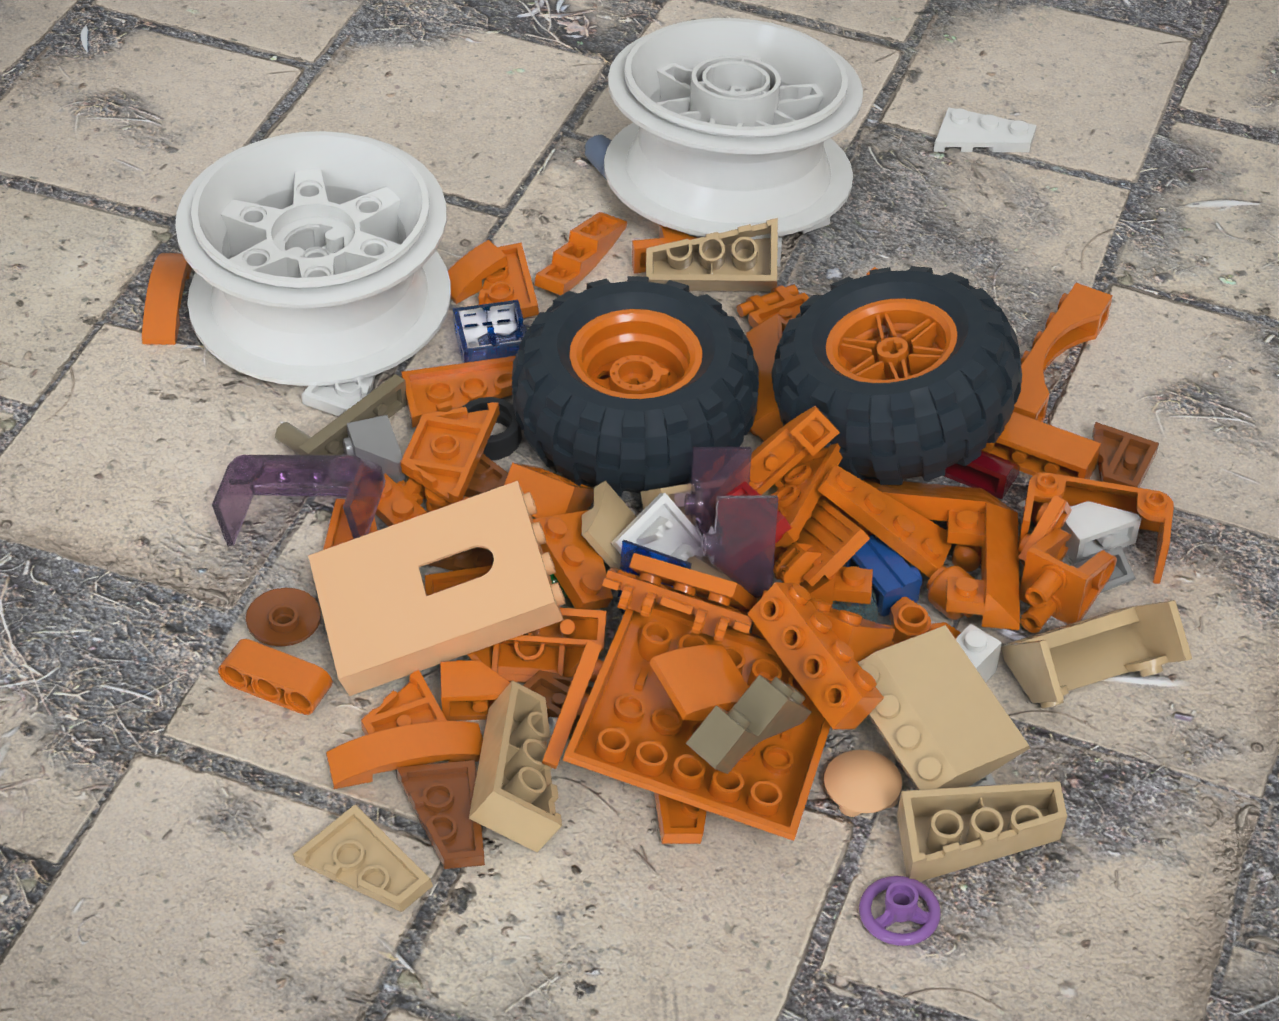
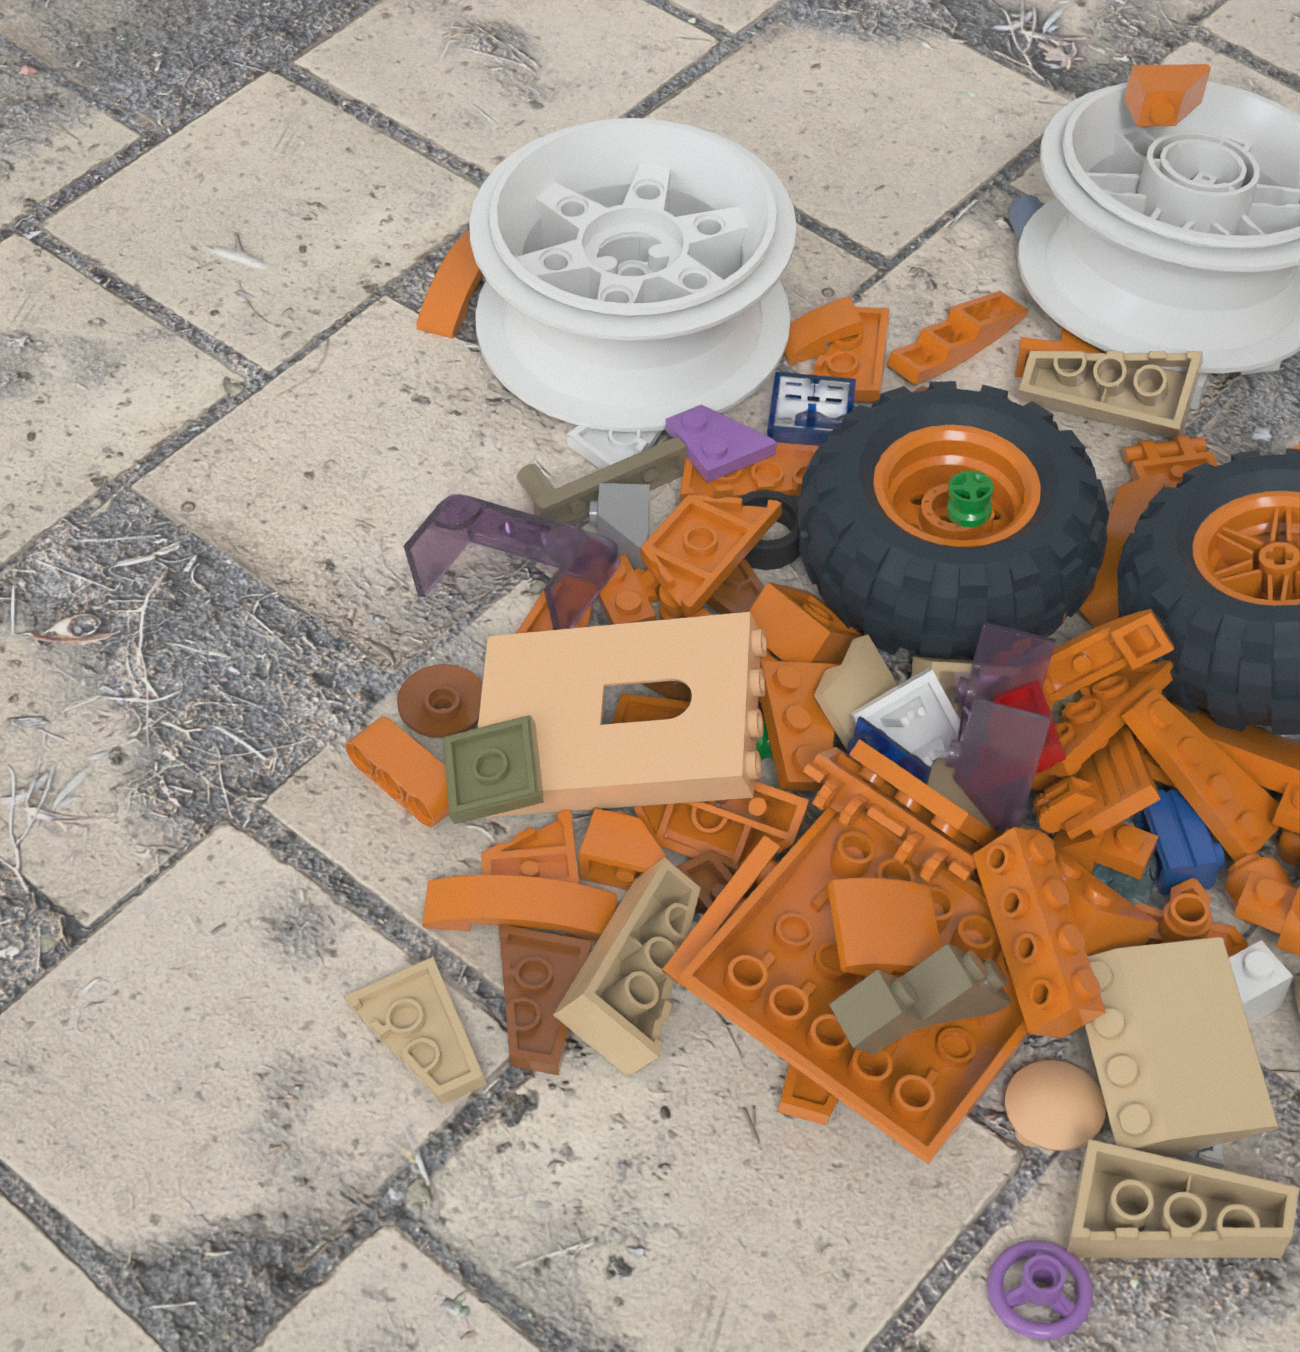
camera: 20 degrees right, 5 degrees up
none -> olive tile [443,715,544,824]
none -> medium lavender wing [666,404,777,483]
none -> green wheel [947,470,994,528]
none -> orange slope [1124,64,1211,127]

